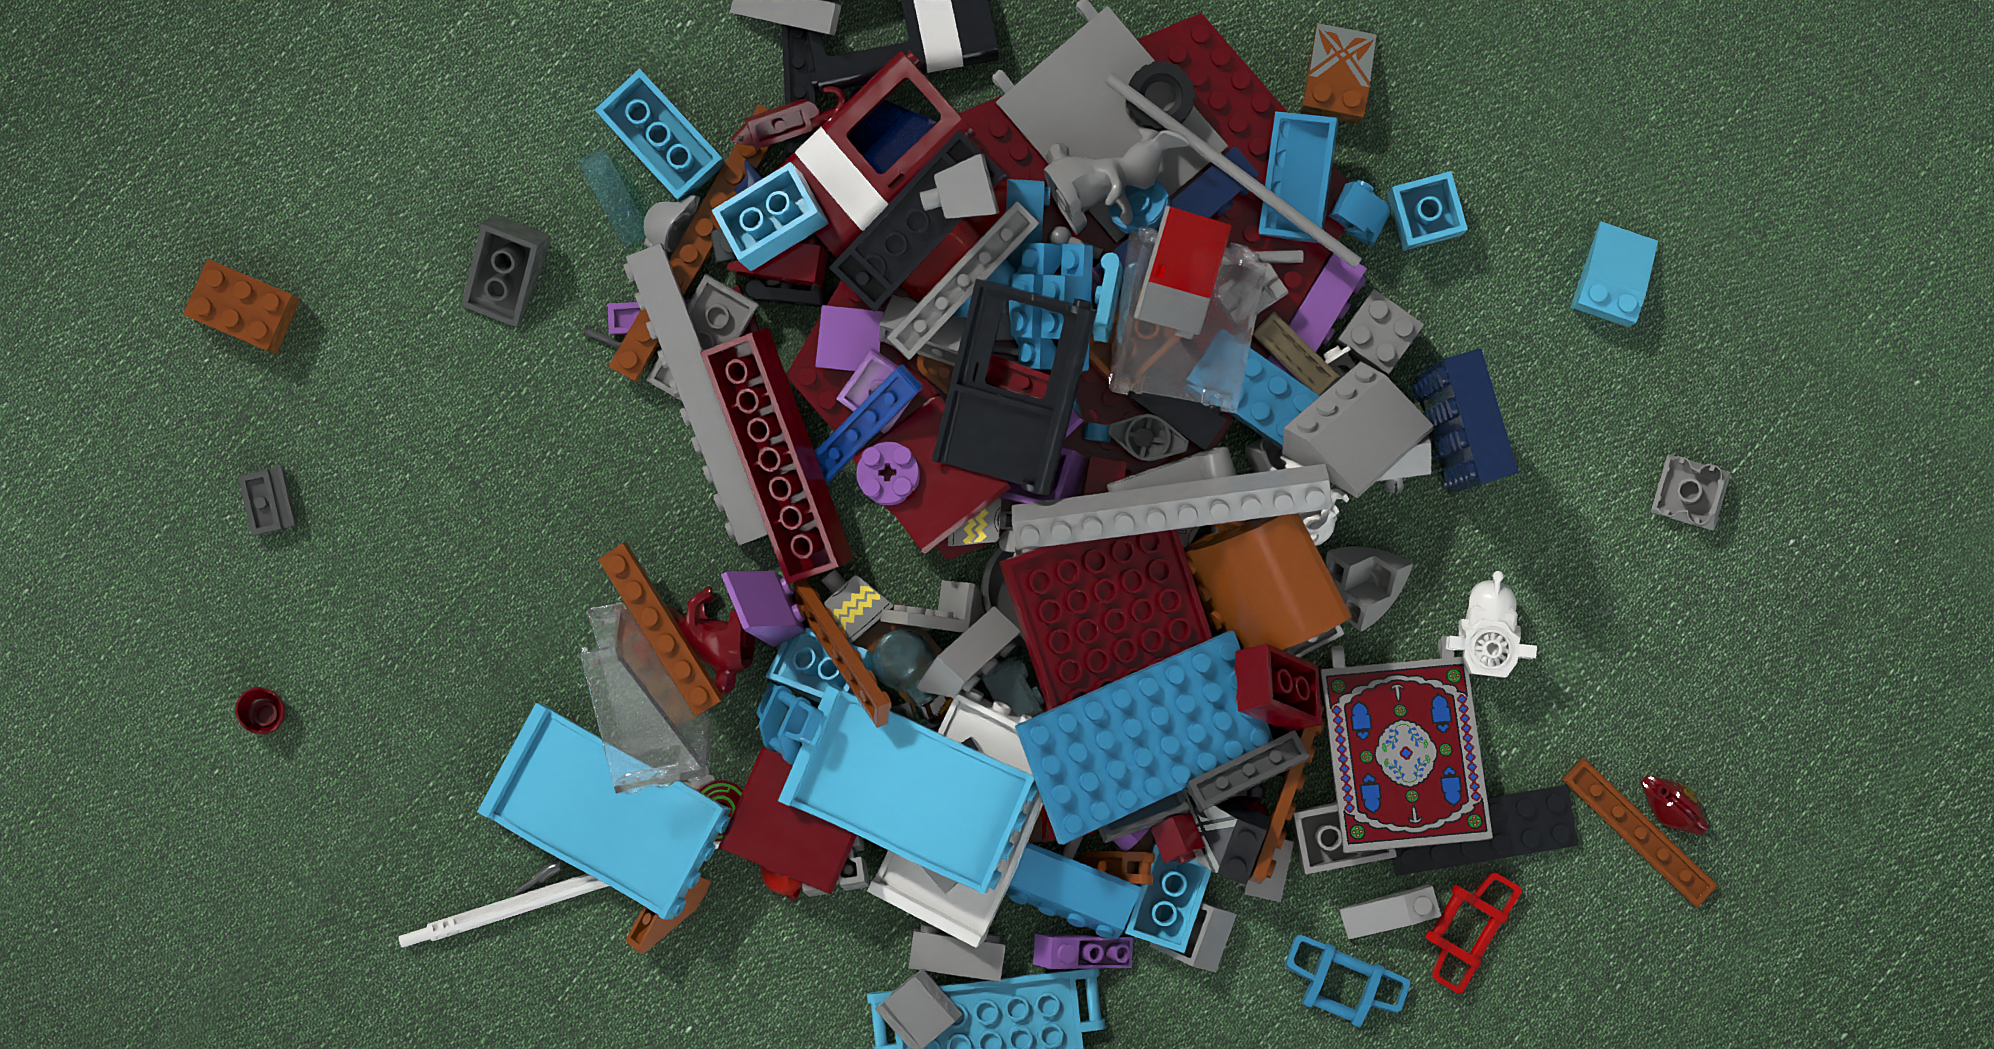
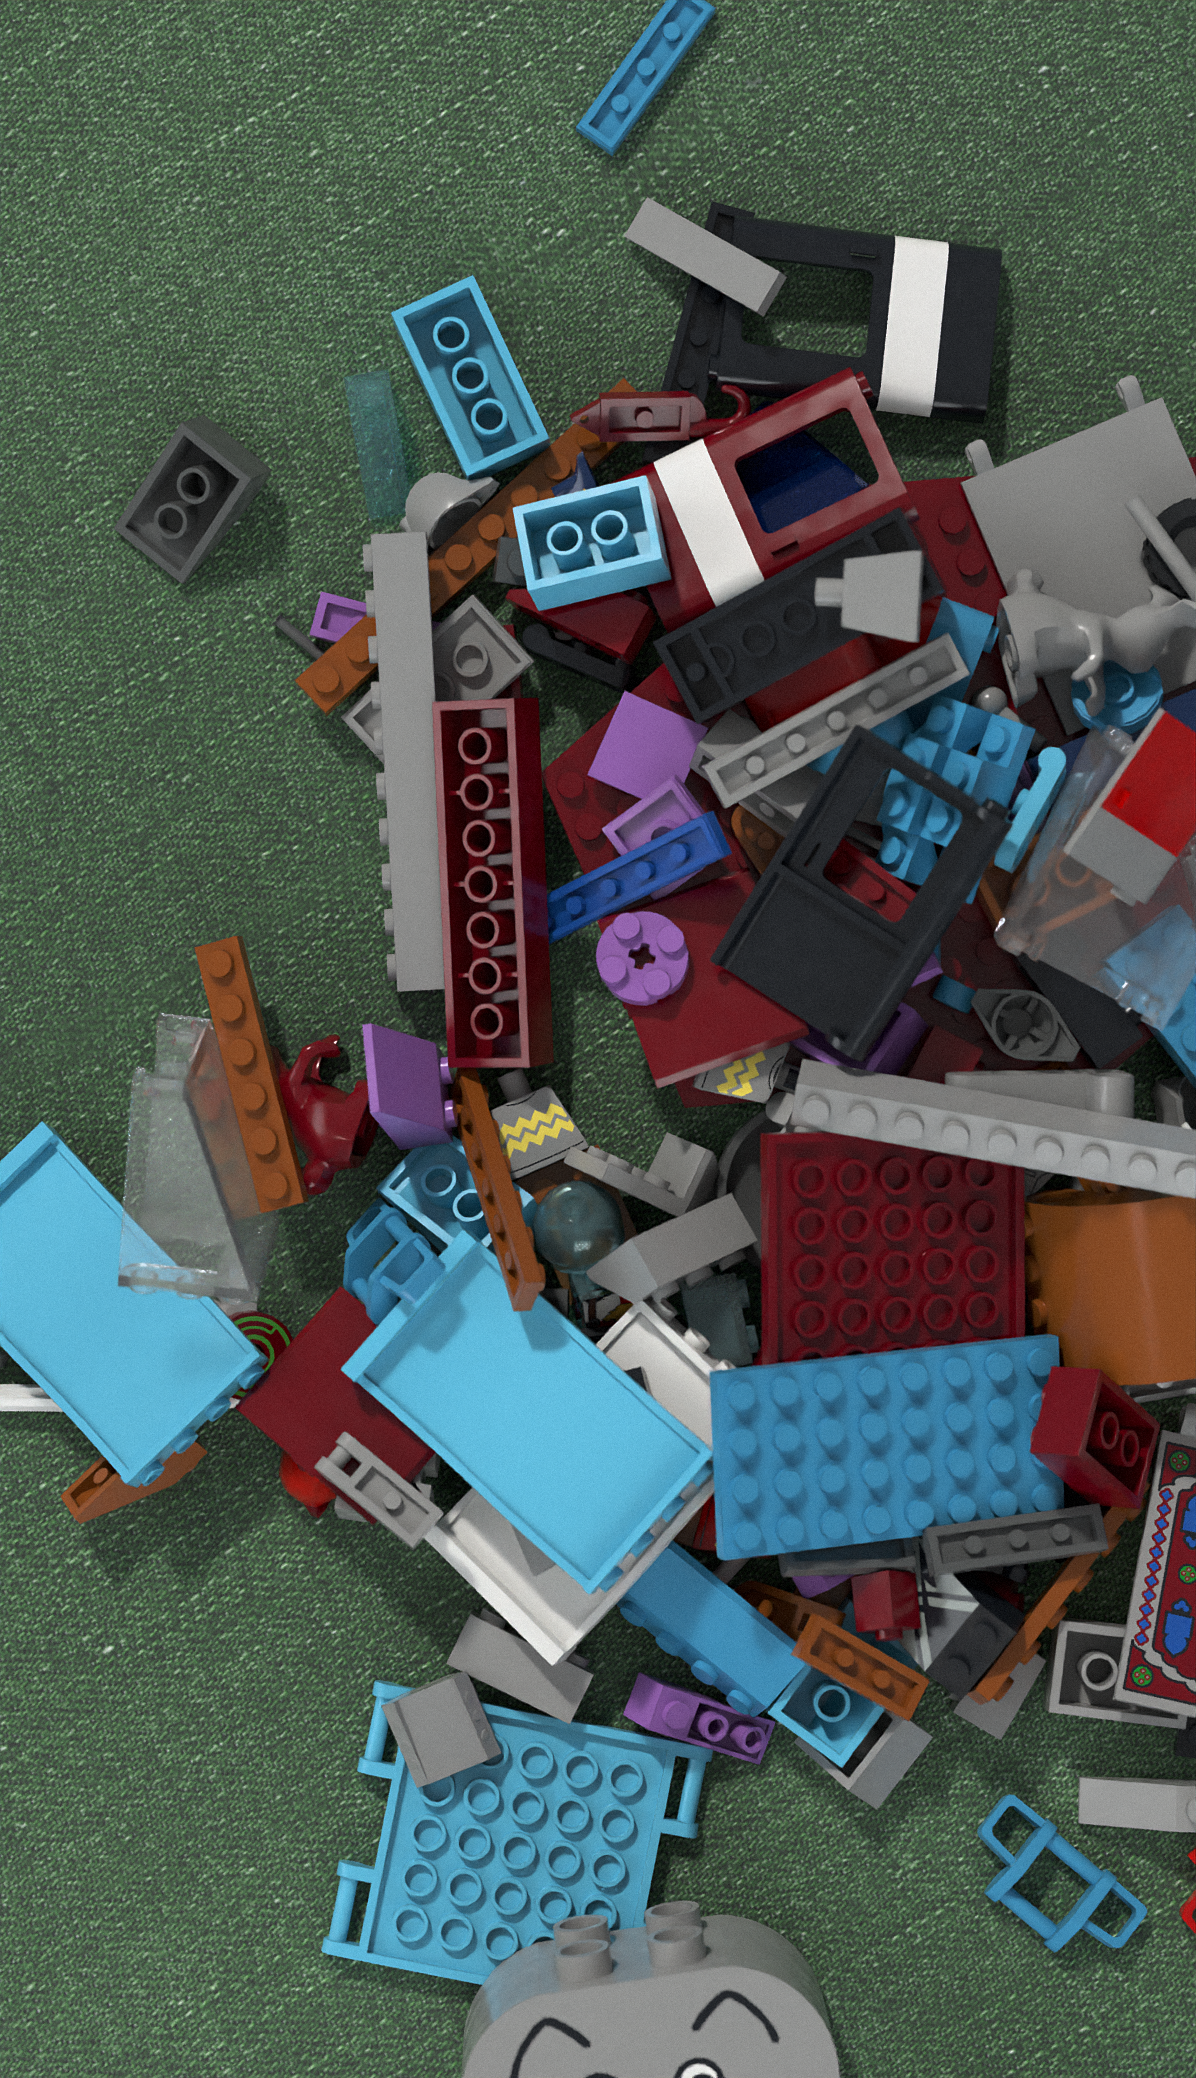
camera: 15 degrees right, 0 degrees up
none -> light grey plate [314,1431,444,1550]
none -> dark orange plate [791,1614,930,1721]

